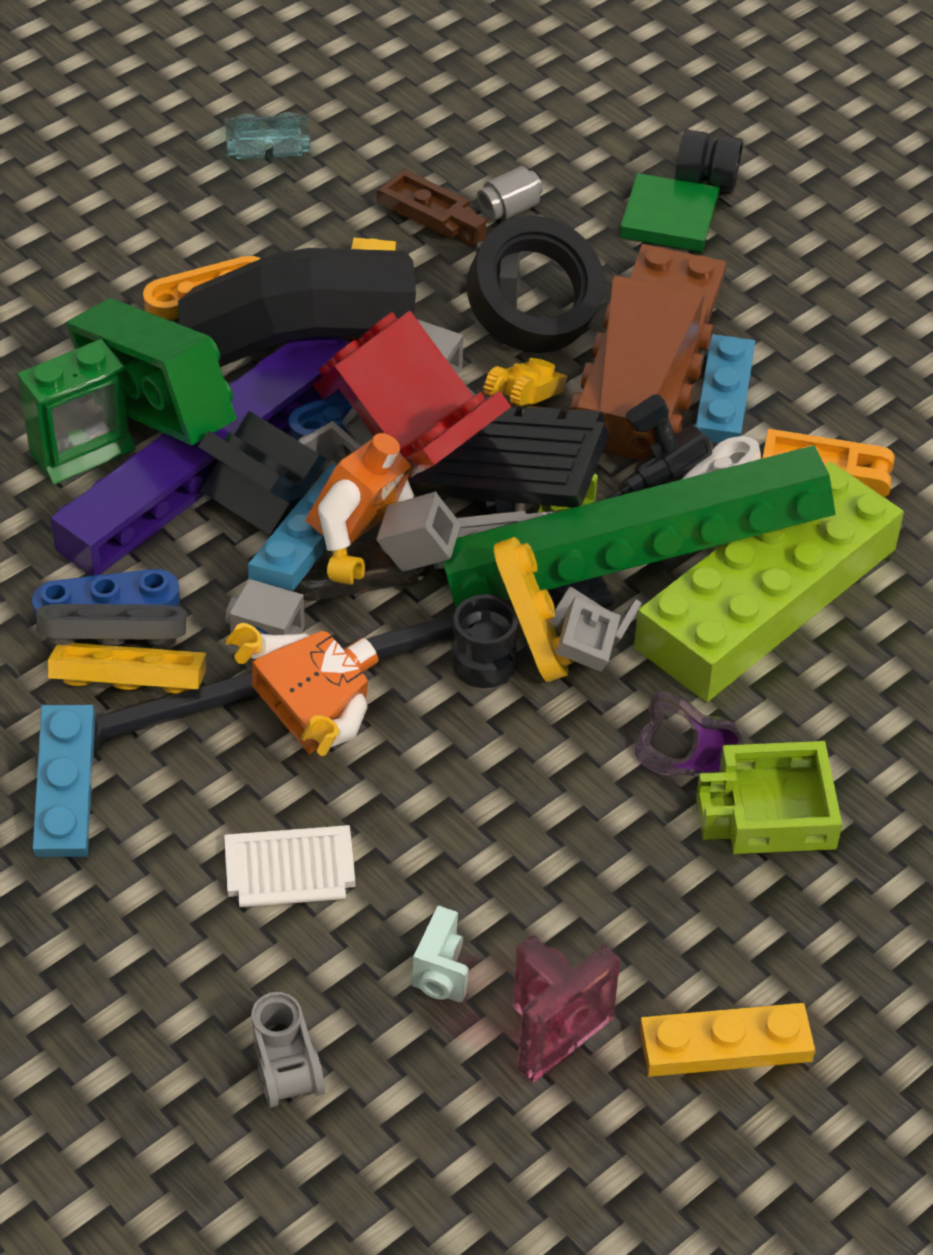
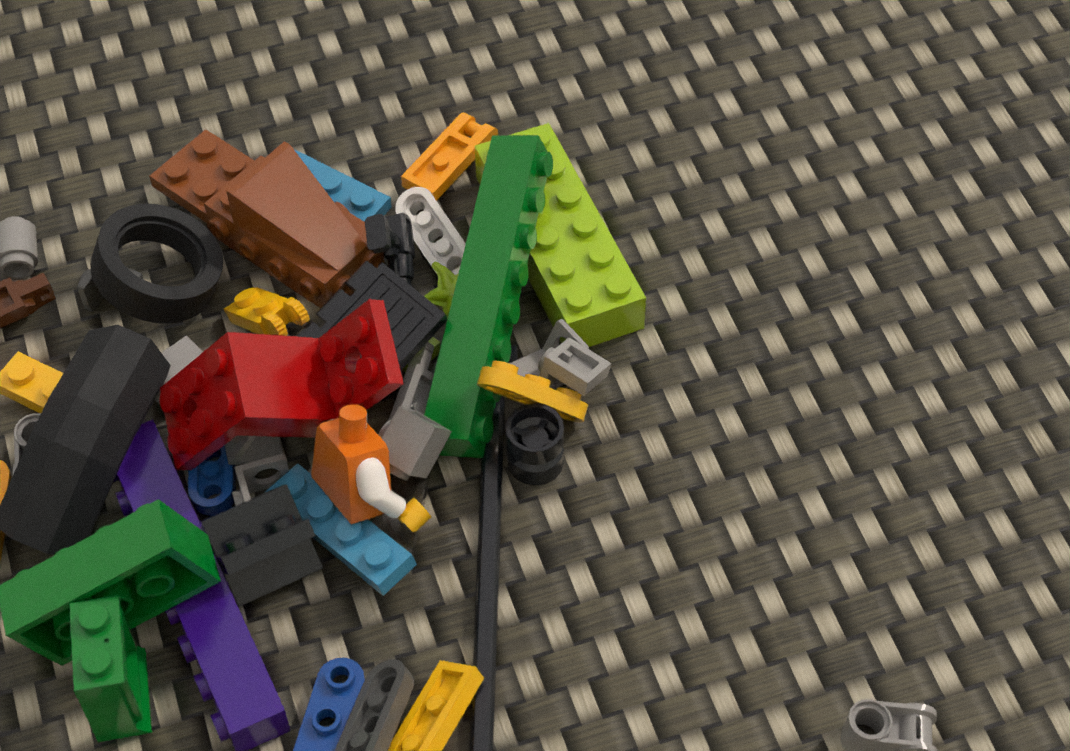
camera: 65 degrees left, 5 degrees up
white window [224,825,355,907] -> none
light grey brick [225,579,305,648] -> none
orange torso [225,623,378,756] -> none
light aqua bracket [412,905,469,1003] -> none
clear pink bracket [513,934,620,1083] -> none
green tile [620,173,719,252] -> none
piece [635,691,742,776] -> none
yellow plate [639,1003,815,1077] -> none
black wheel [675,129,743,193] -> none
lime piece [696,741,842,854] -> none

